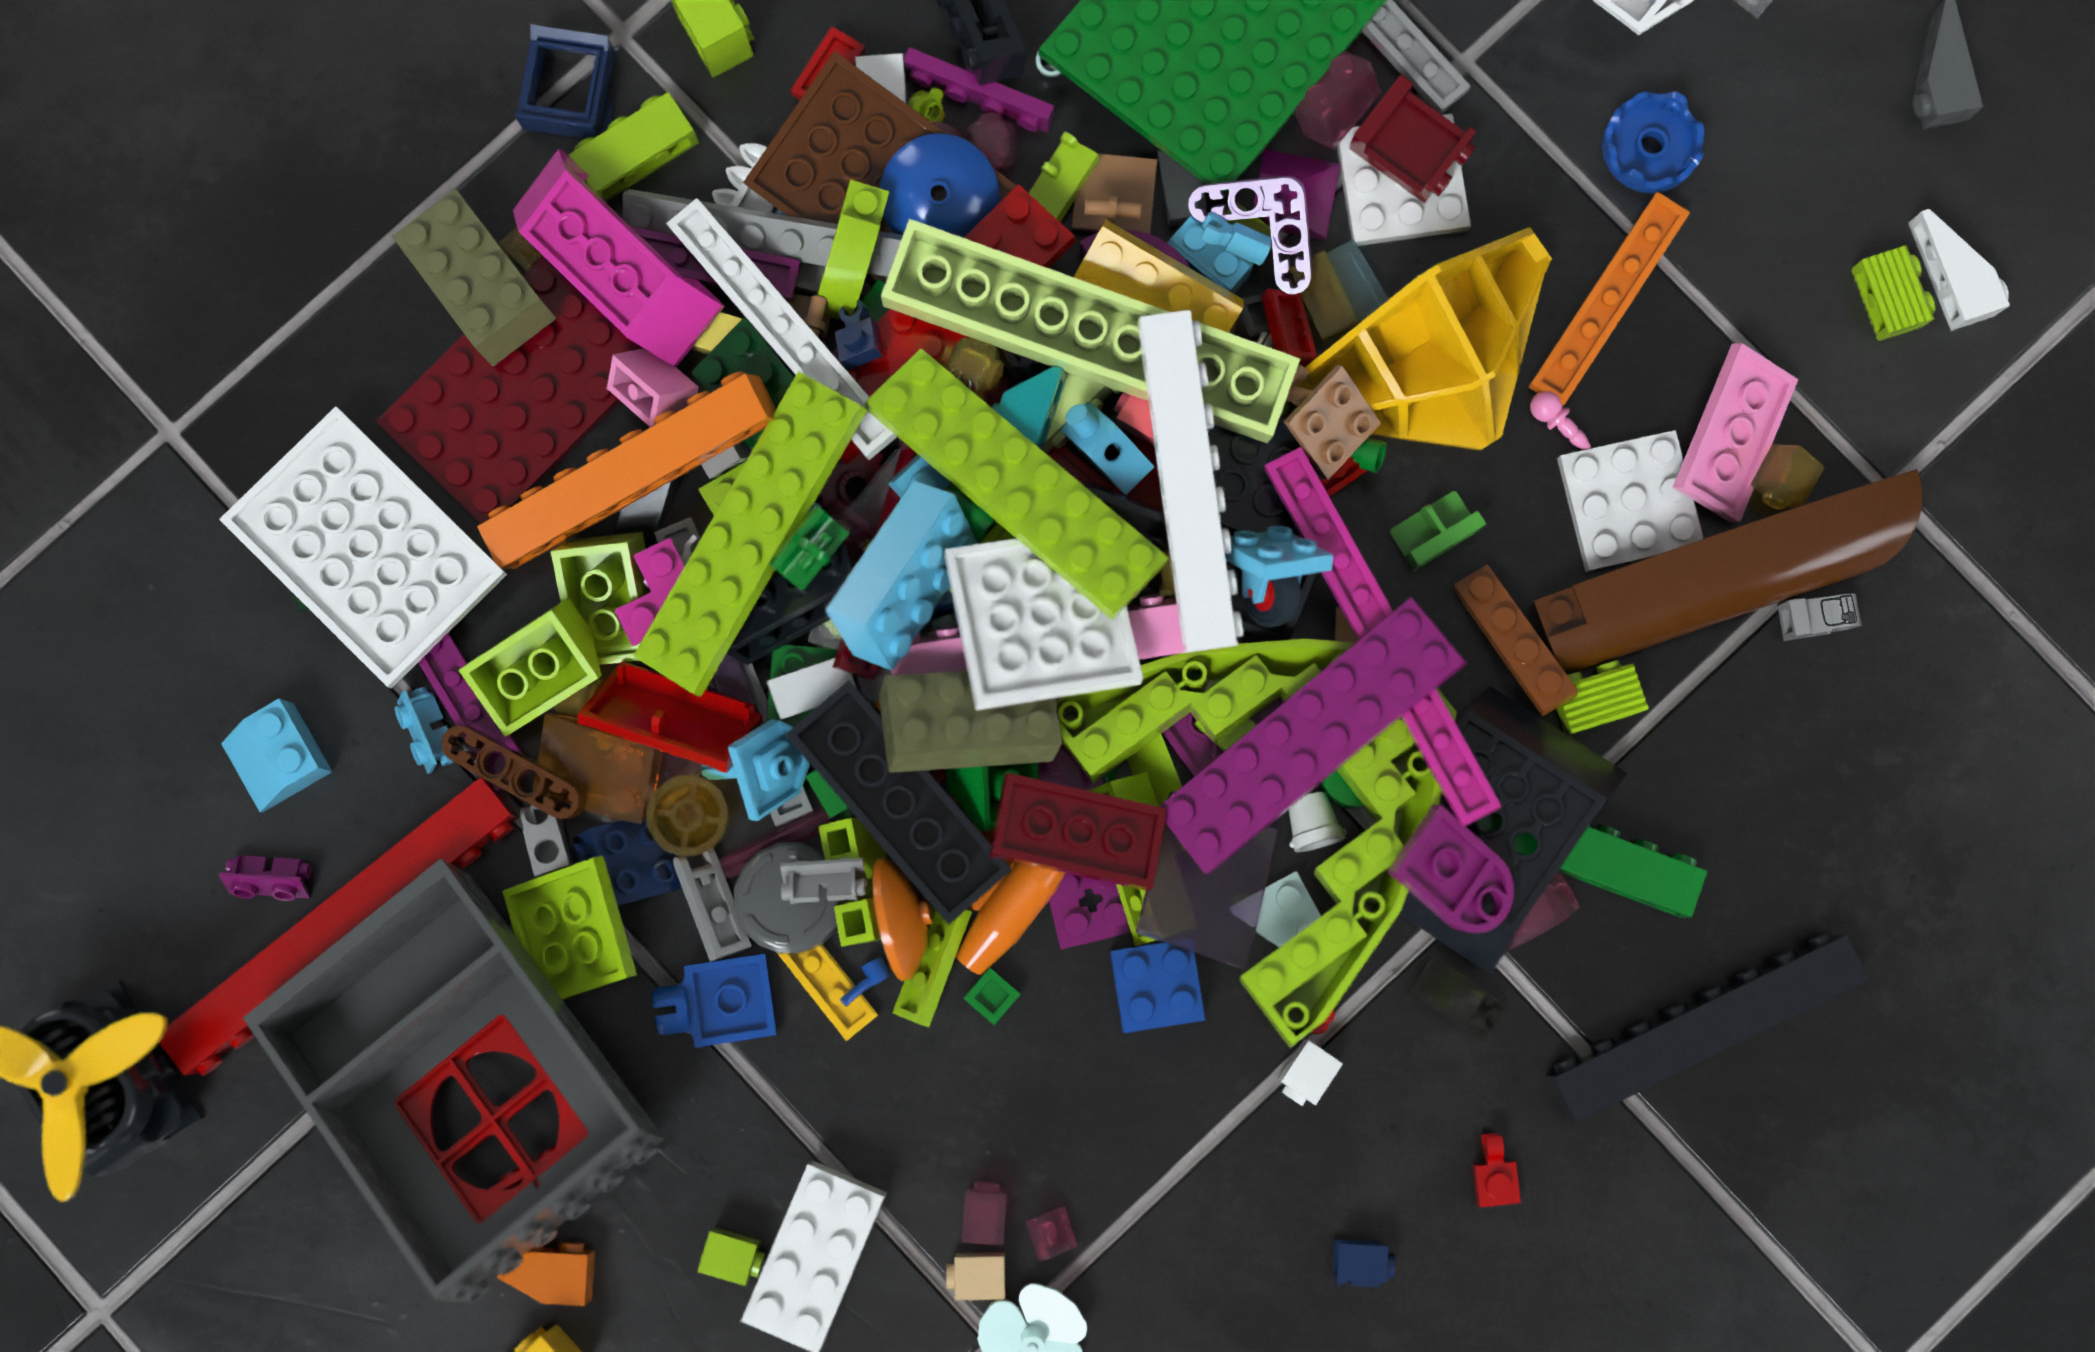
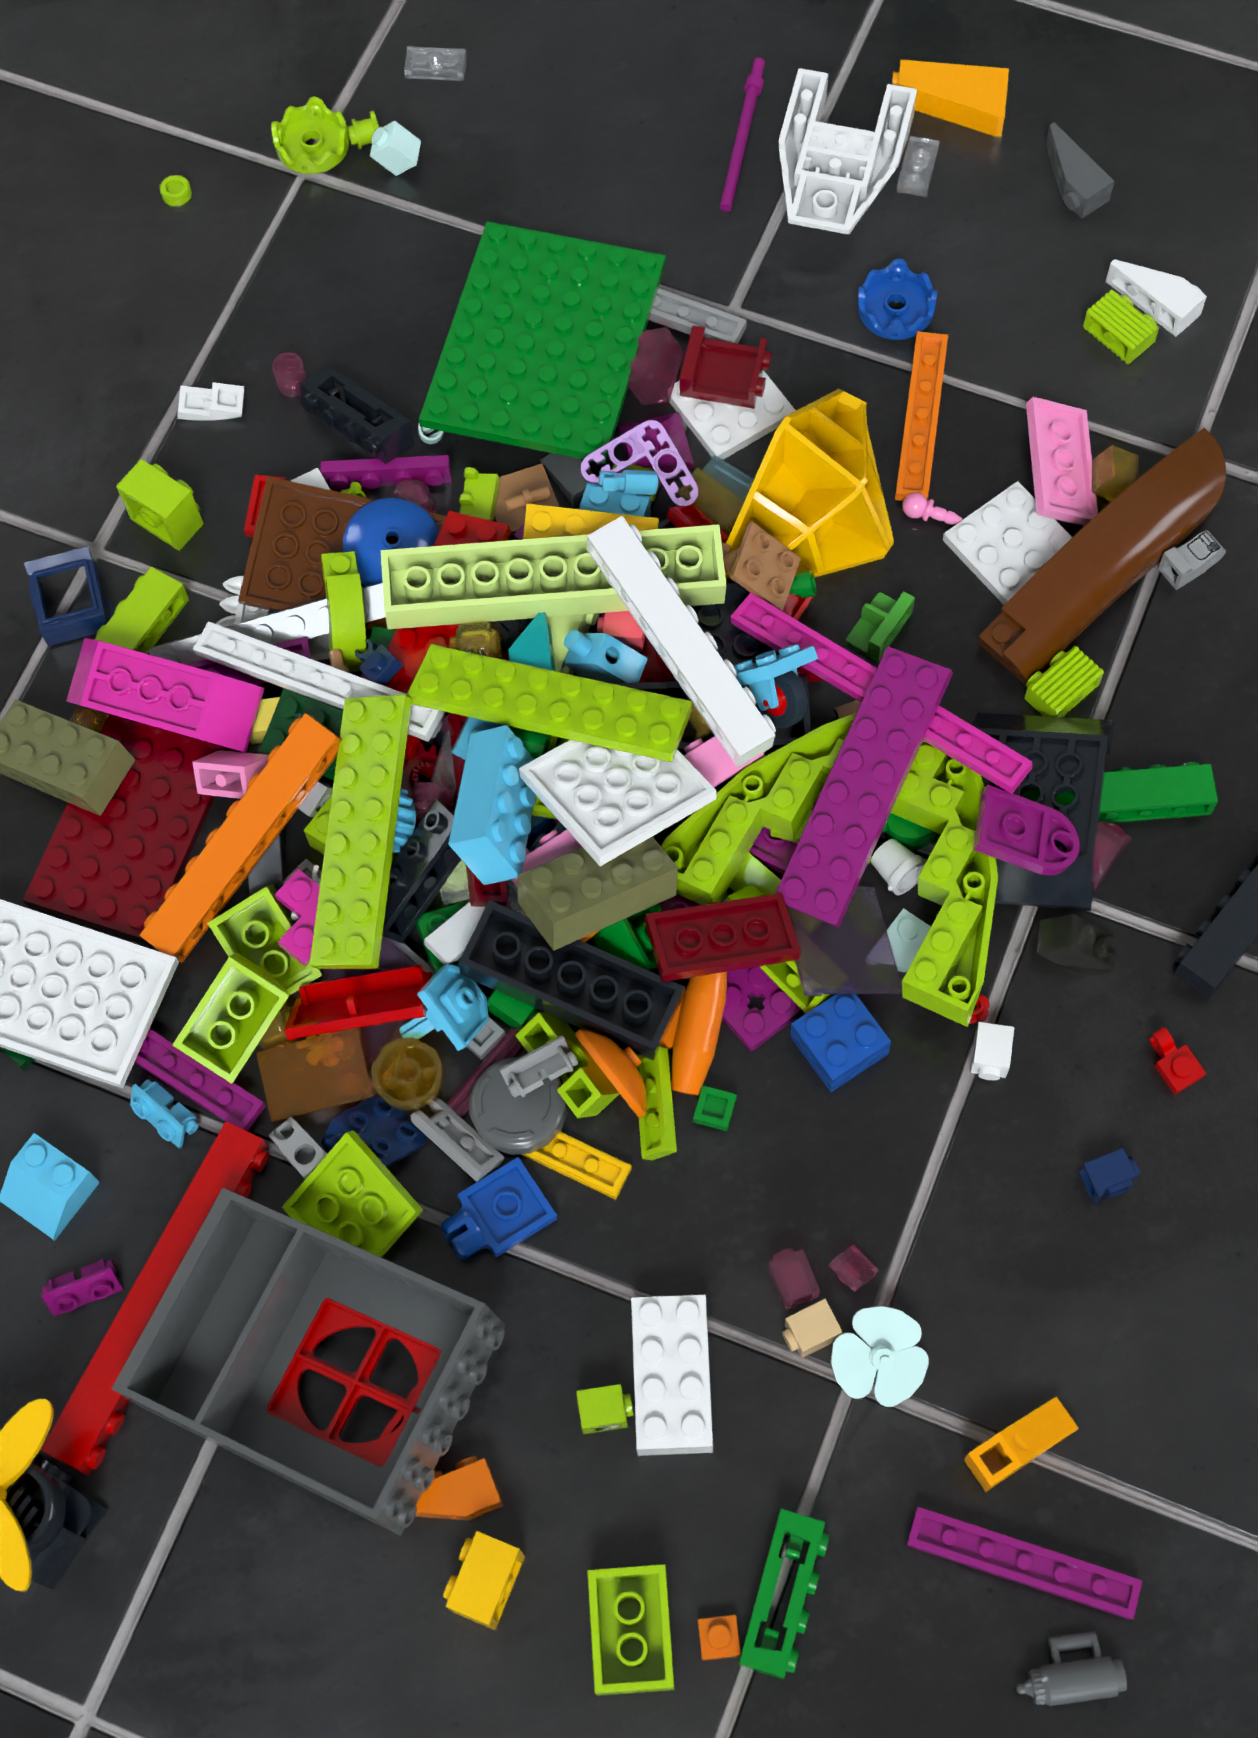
camera: 20 degrees left, 15 degrees down
reddish brown beam [441,725,586,819] -> none
green hips [768,505,850,591] -> none
blue hand [840,957,889,1007] -> none
dark orange plate [1453,564,1578,717] -> none

